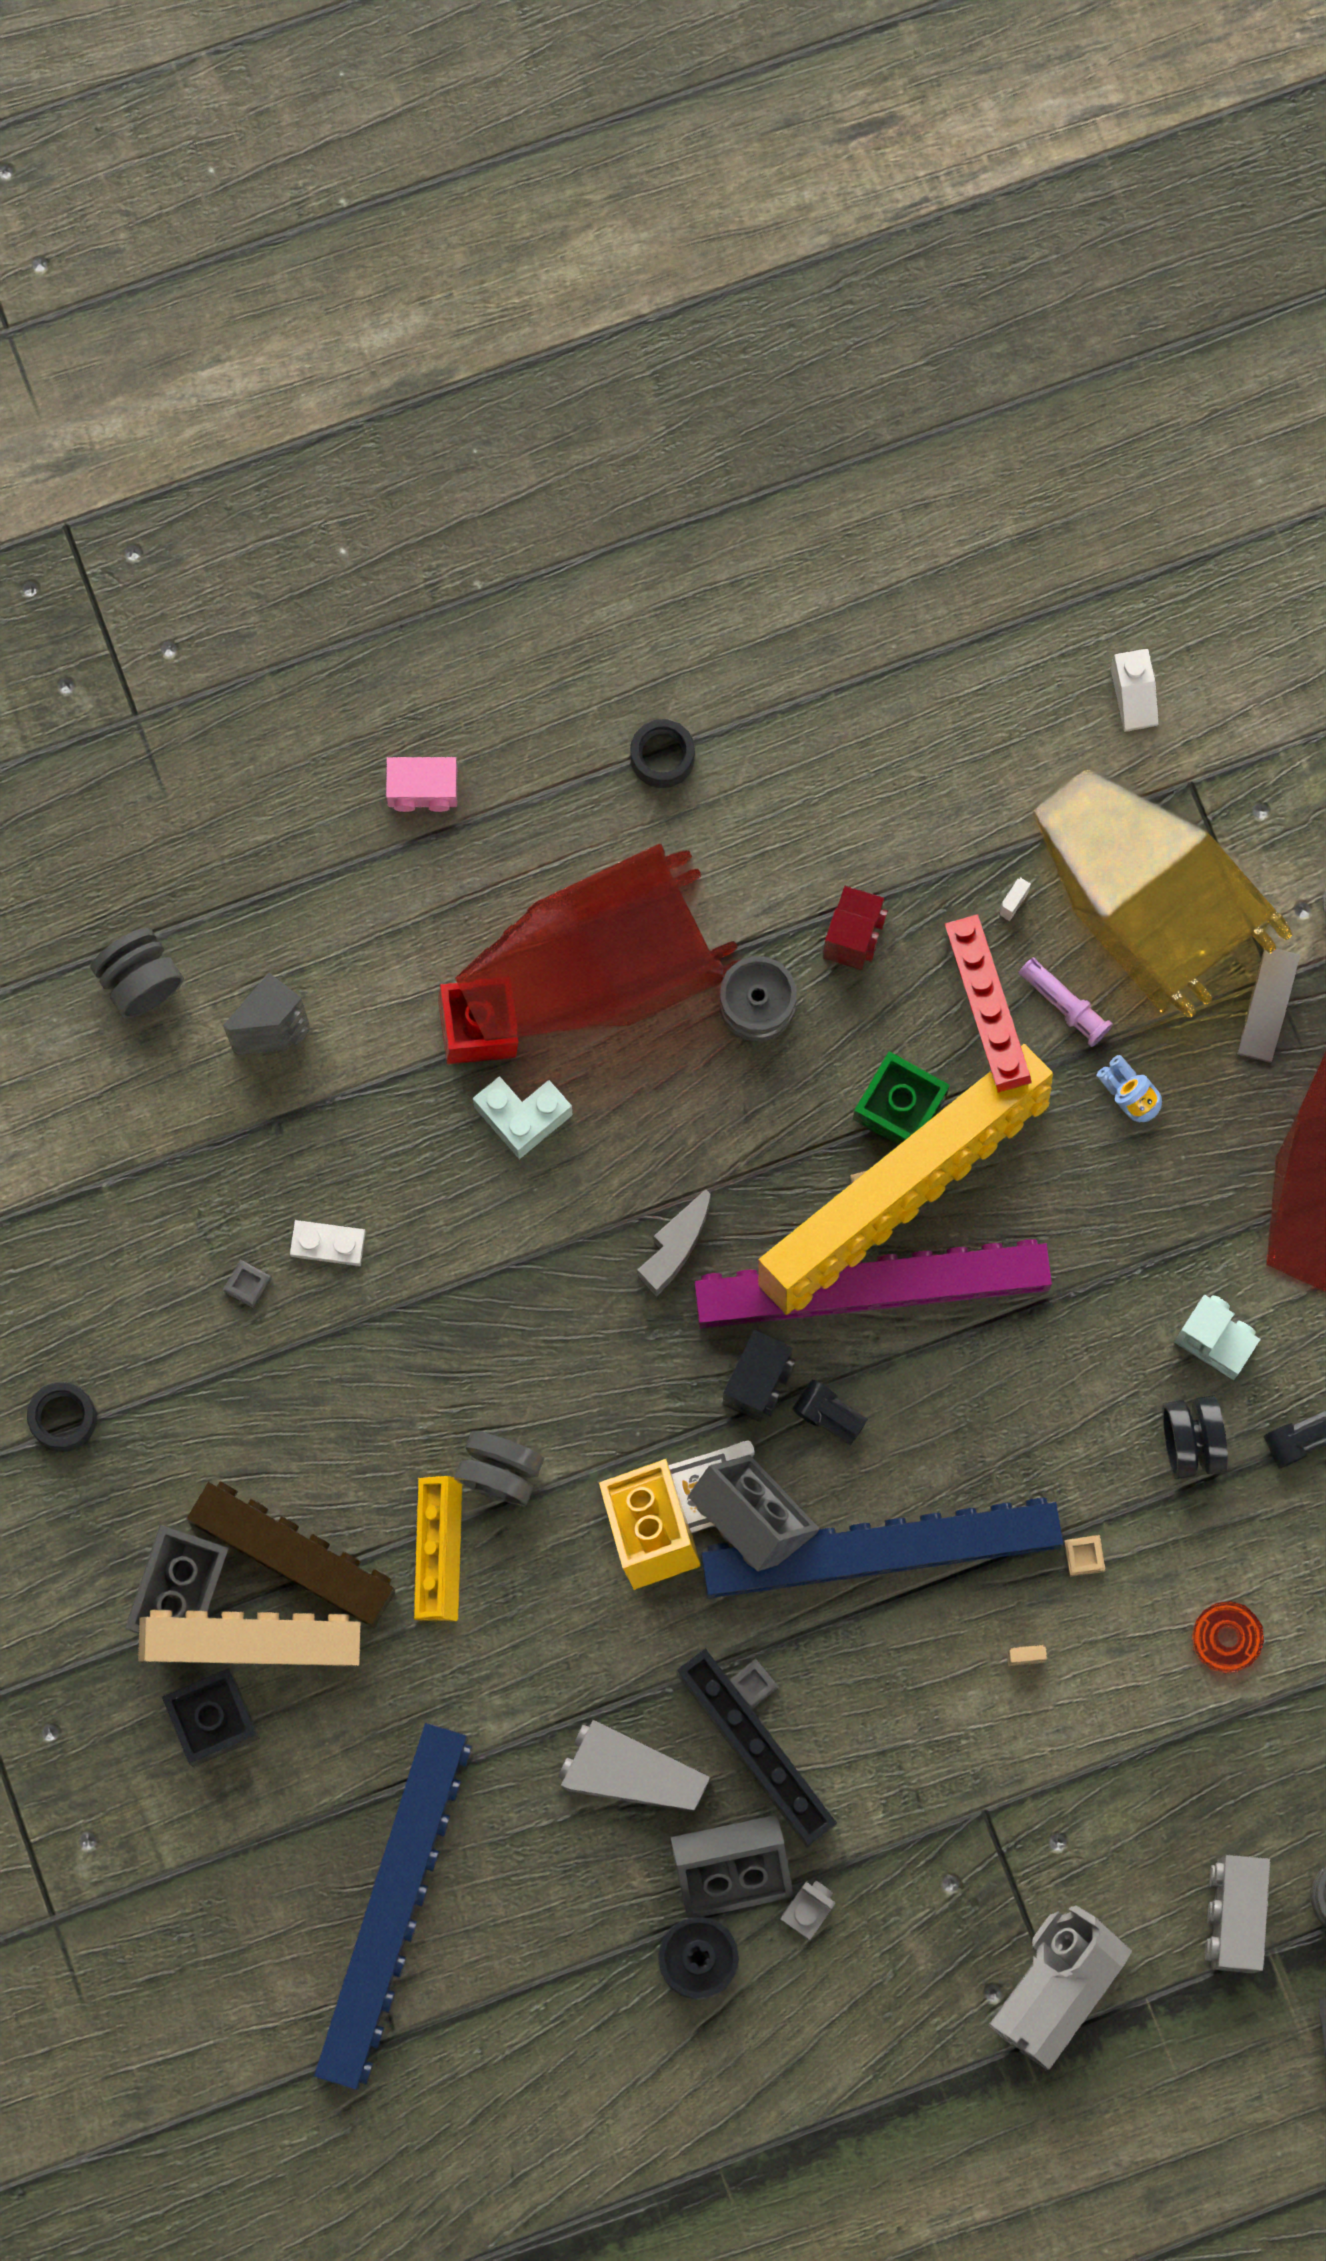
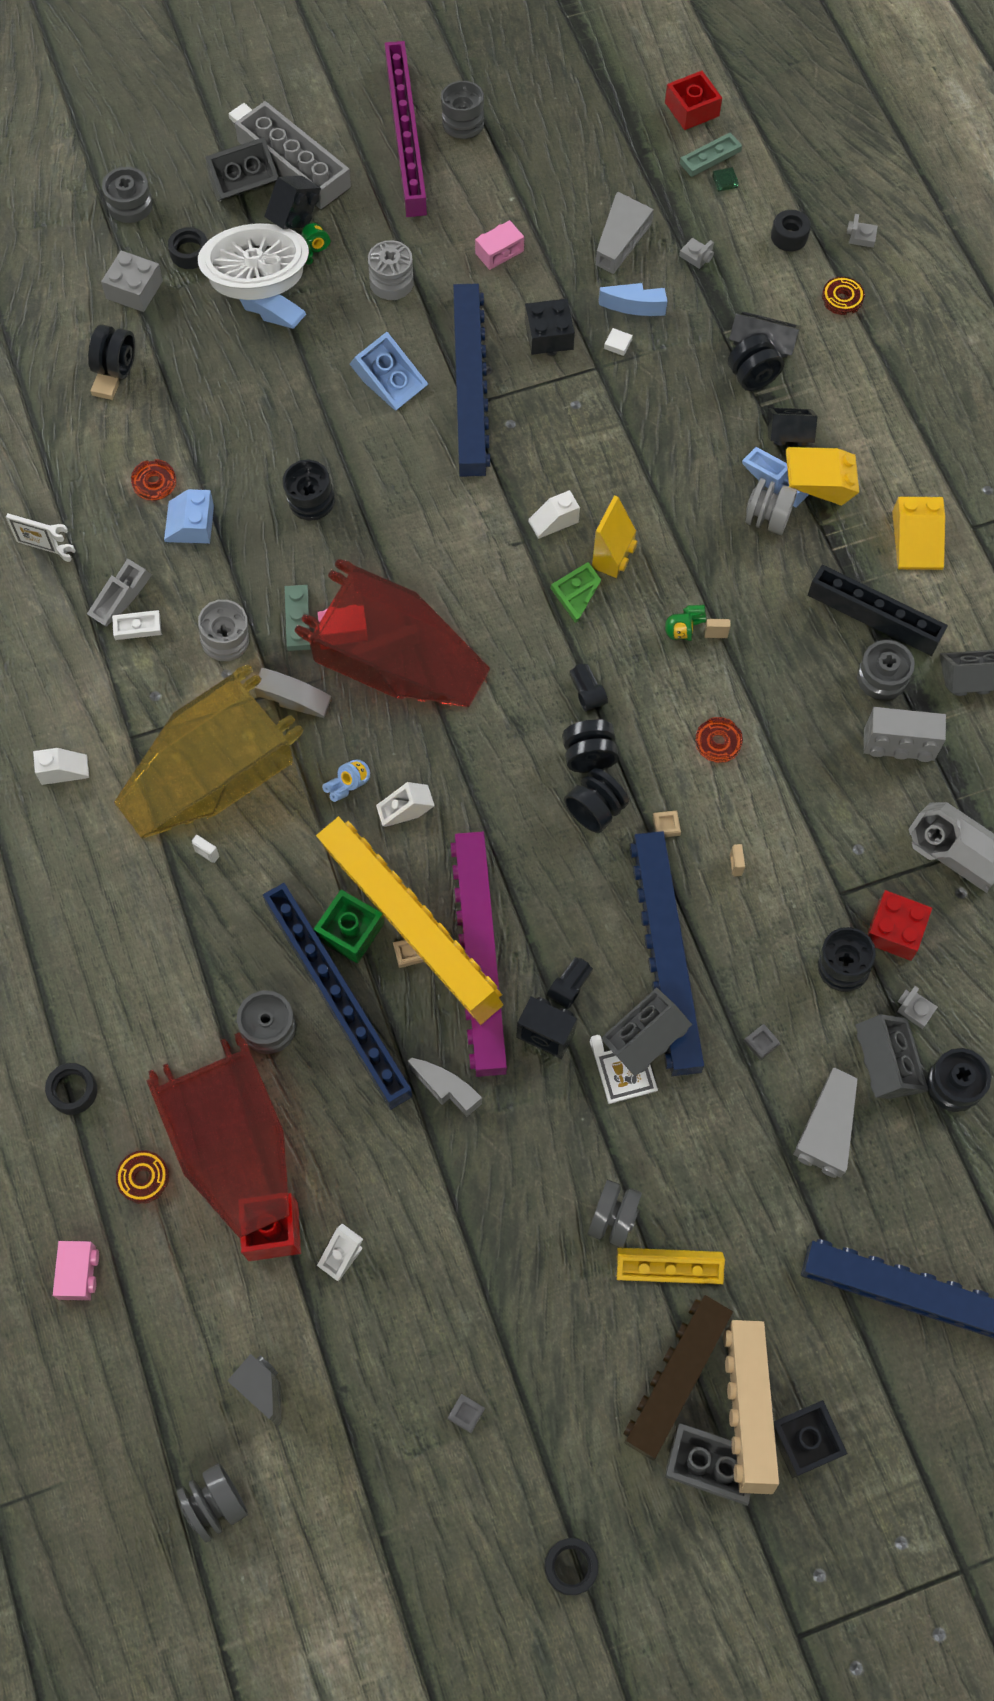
camera: 90 degrees left, 10 degrees down
white plate [290,1220,366,1266] -> none
light aqua brick [473,1076,573,1159] -> none
yellow slope [599,1459,701,1590] -> none
black brick [676,1648,837,1848] -> none
dark red brick [823,886,888,970] -> none
plate [945,914,1032,1093] -> none
lavender pin [1018,957,1113,1047] -> none
light aqua brick [1174,1295,1260,1380] -> none
none -> clear red tile [116,1150,169,1204]
none -> dark blue brick [263,883,412,1110]
none -> white slope [317,1224,363,1281]
none -> white slope [376,782,434,827]
none -> black wheel [564,768,629,833]
none -> black wheel [818,927,876,992]
none -> red brick [867,890,932,961]

